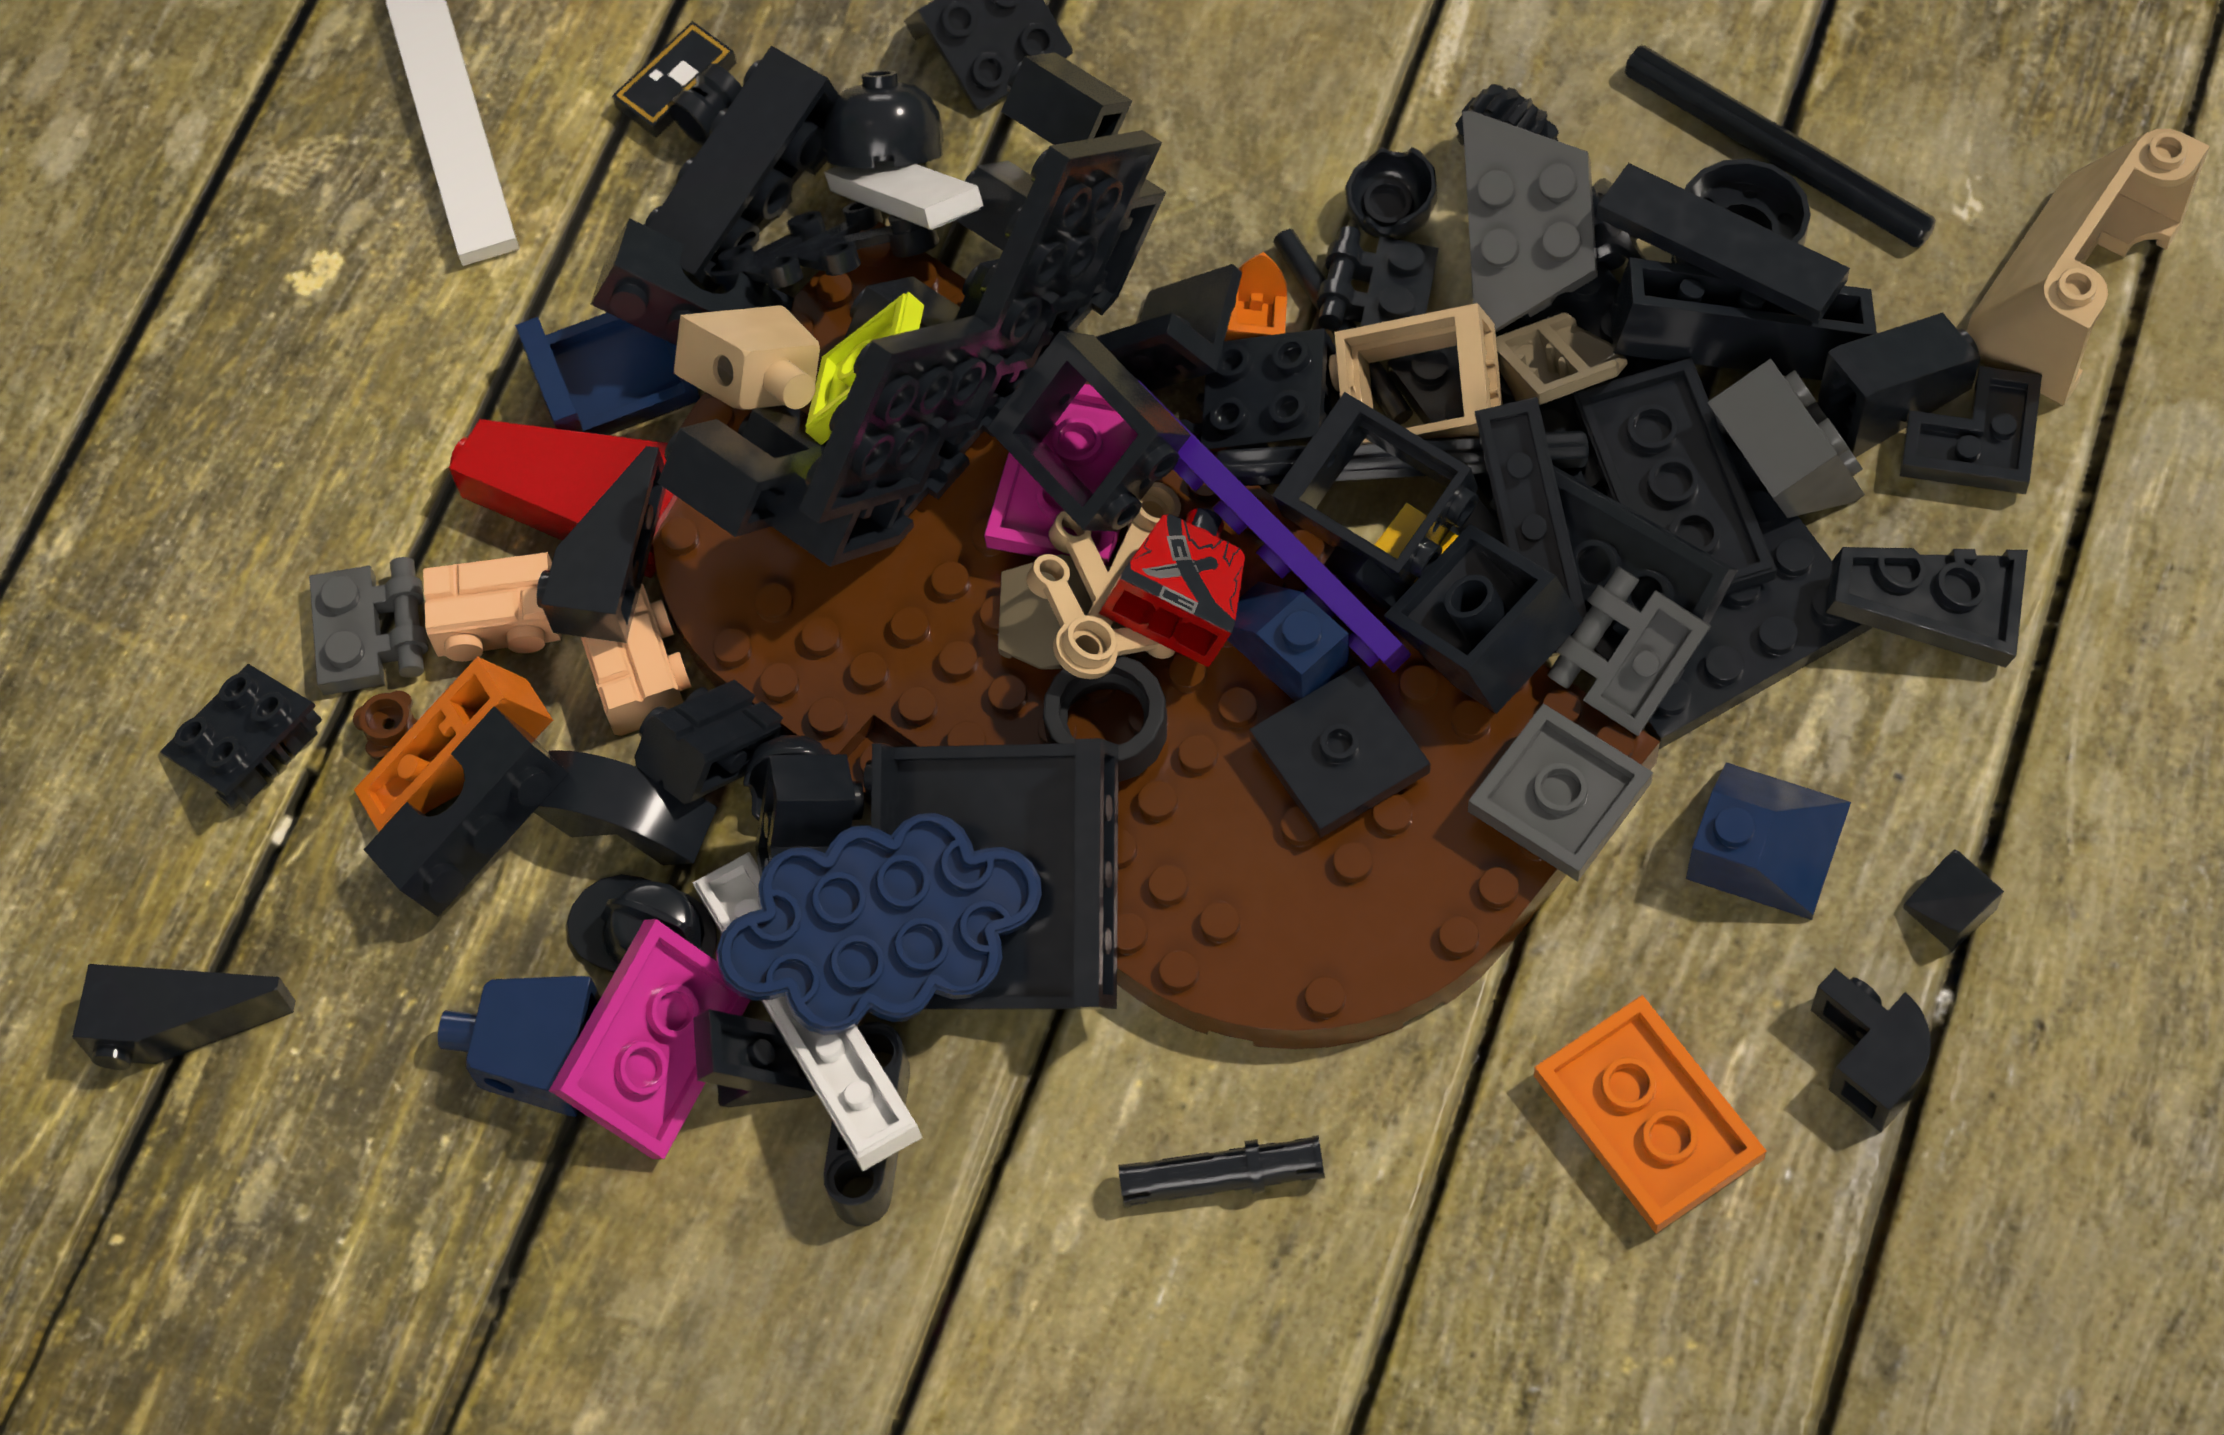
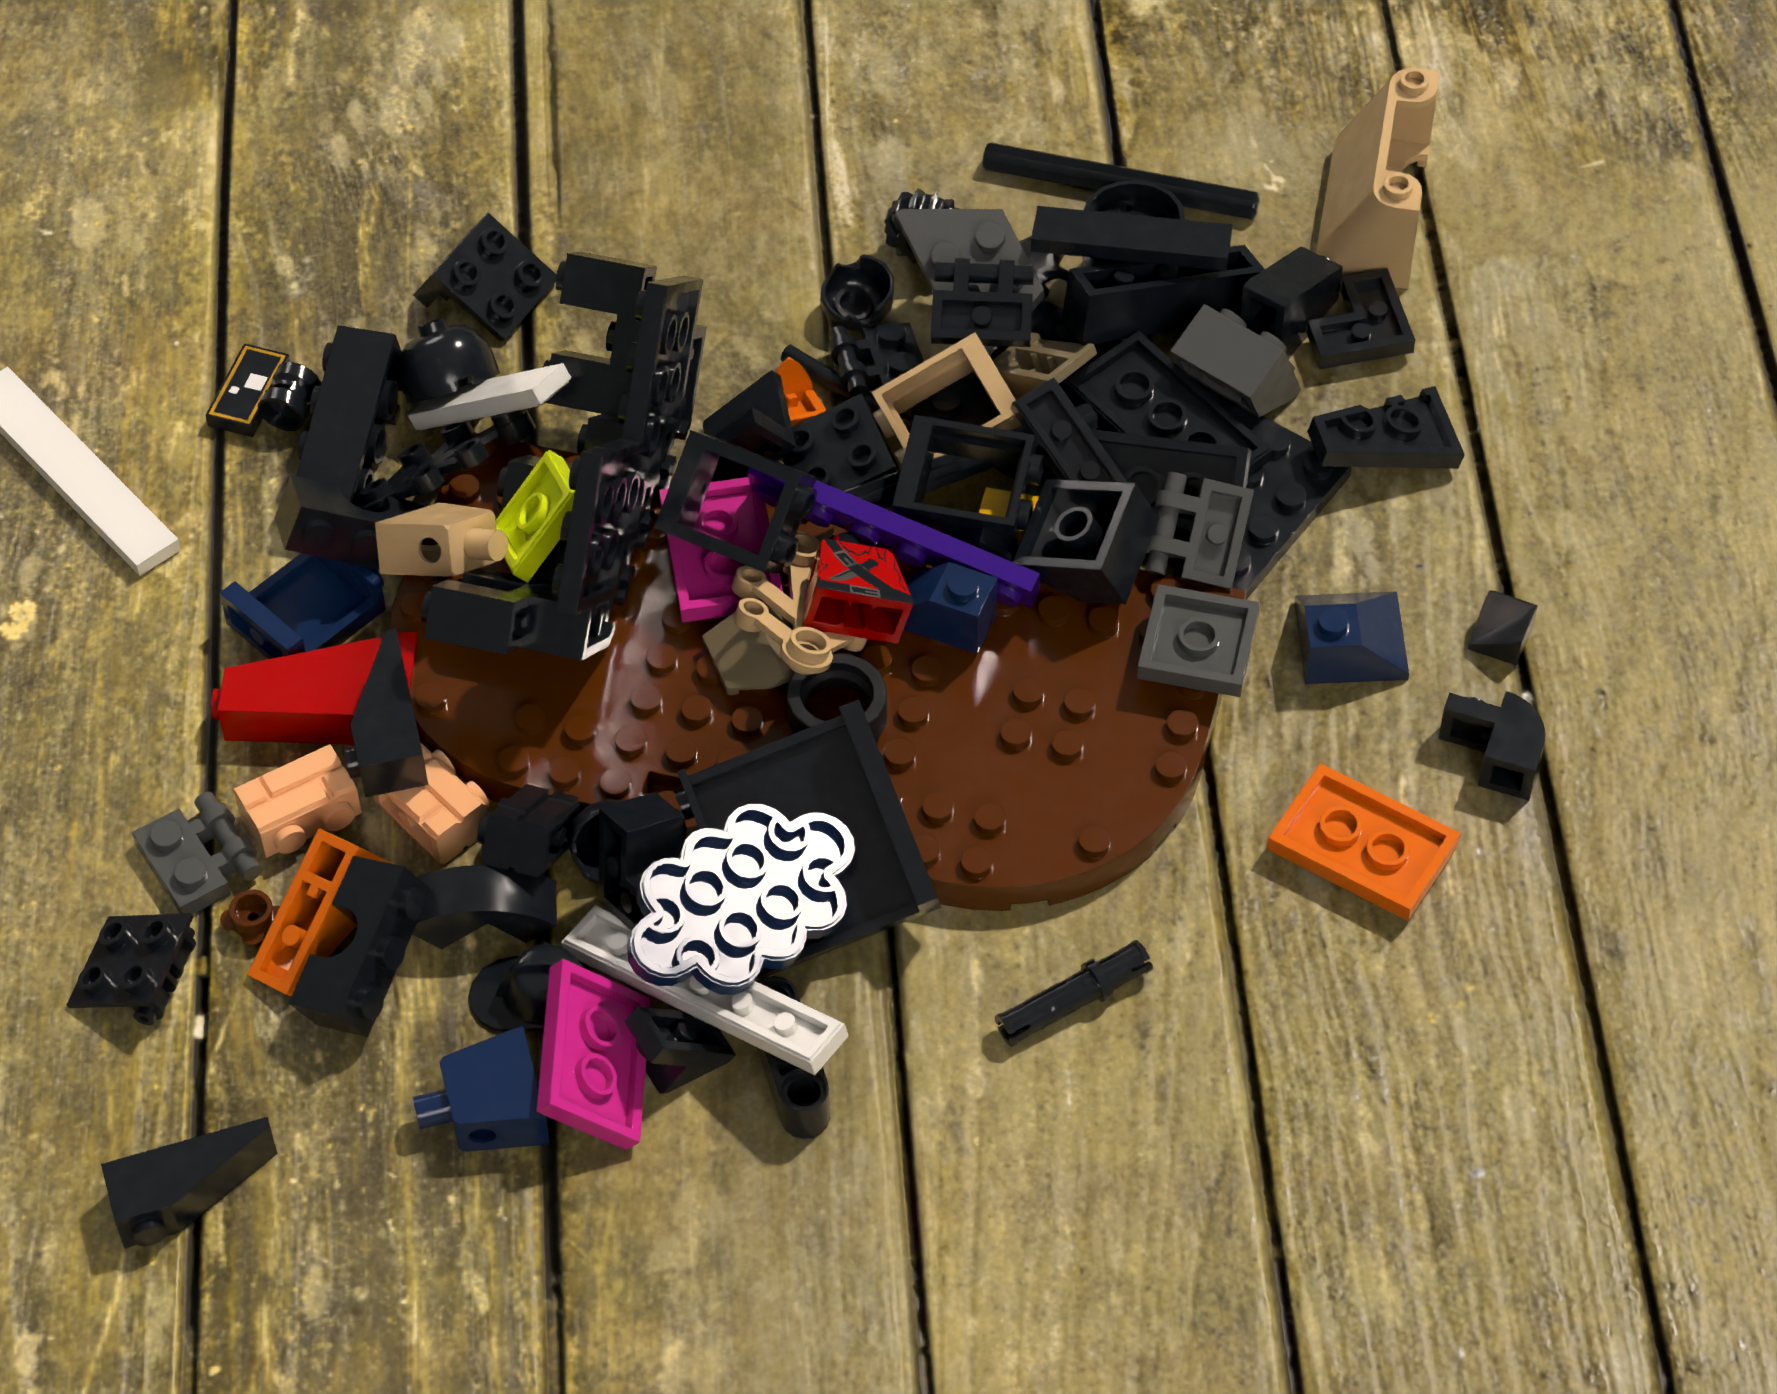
camera: 30 degrees left, 10 degrees down
black plate [1249,665,1431,838] -> none
none -> black plate [931,258,1034,347]

